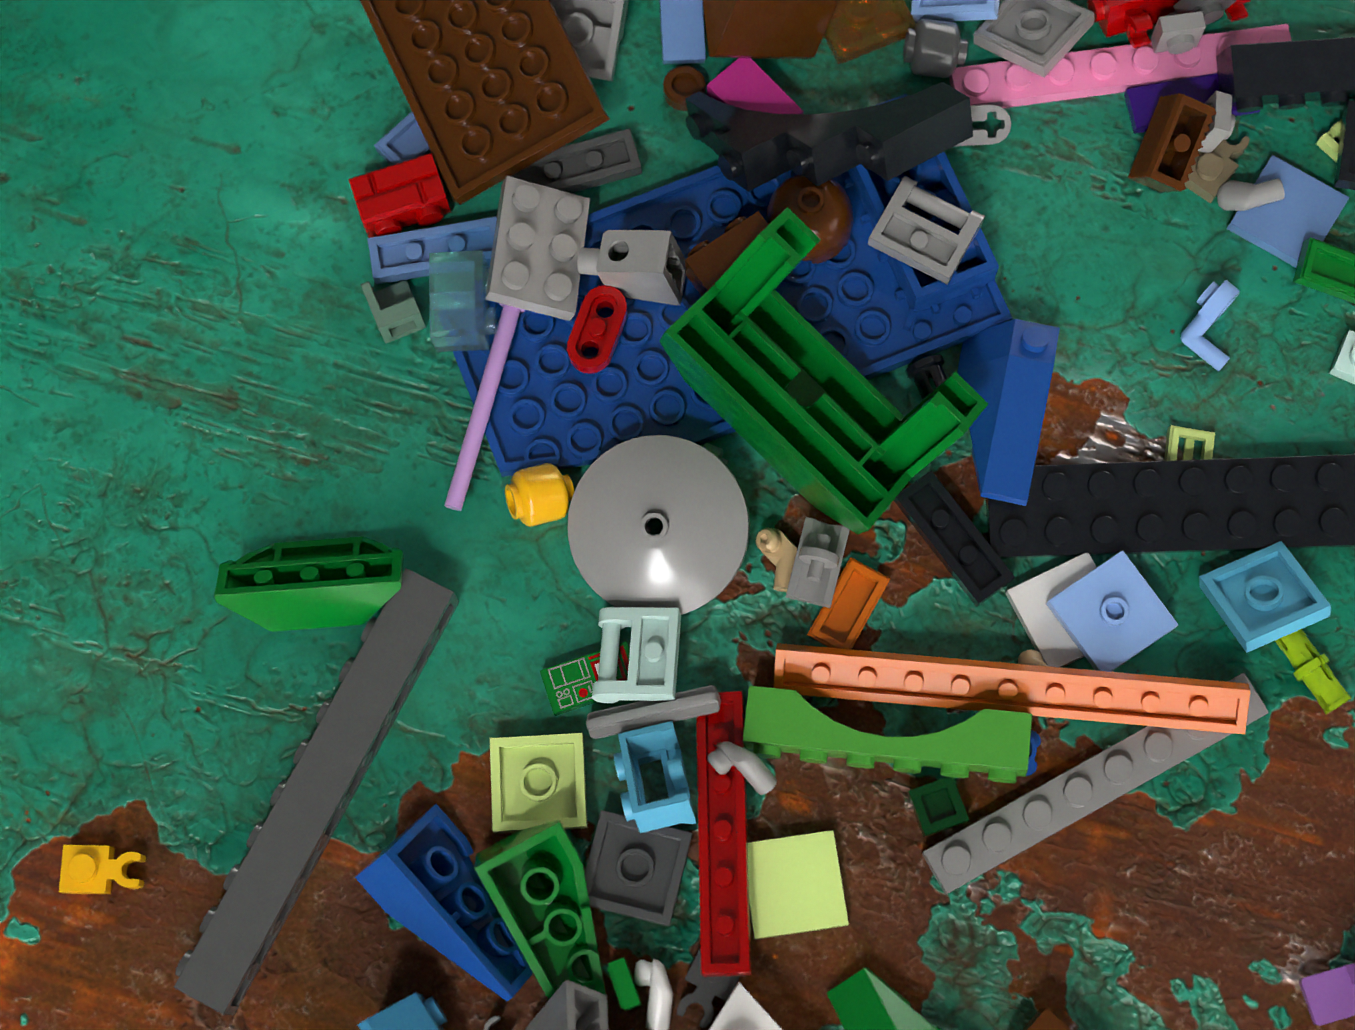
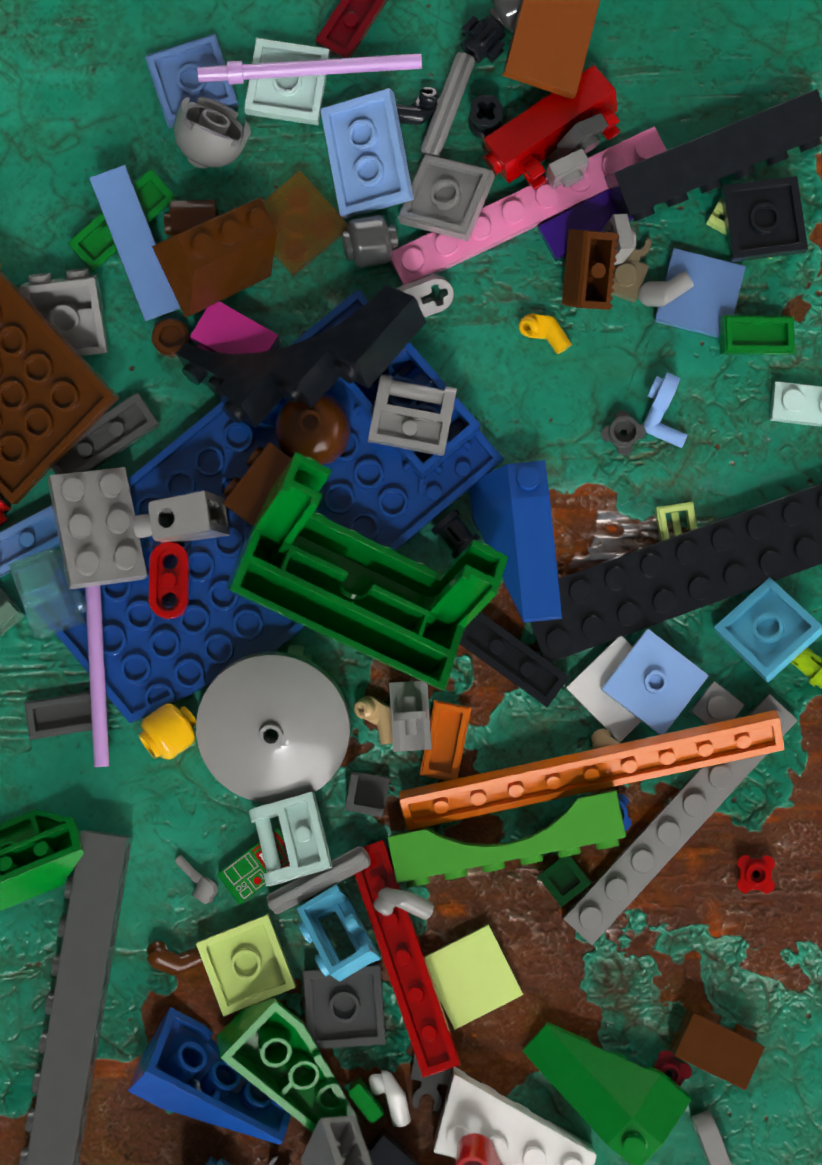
camera: 25 degrees left, 10 degrees up
none -> dark grey tile [24,692,92,740]
none -> reddish brown arm [147,941,204,976]
none -> light grey hand [174,855,218,904]
none -> dark grey panel [345,771,390,817]
none -> yellow arm [518,314,572,355]
none -> dark grey plate [601,411,646,456]
none -> light grey plate [689,681,744,725]
none -> red plate [736,855,775,894]

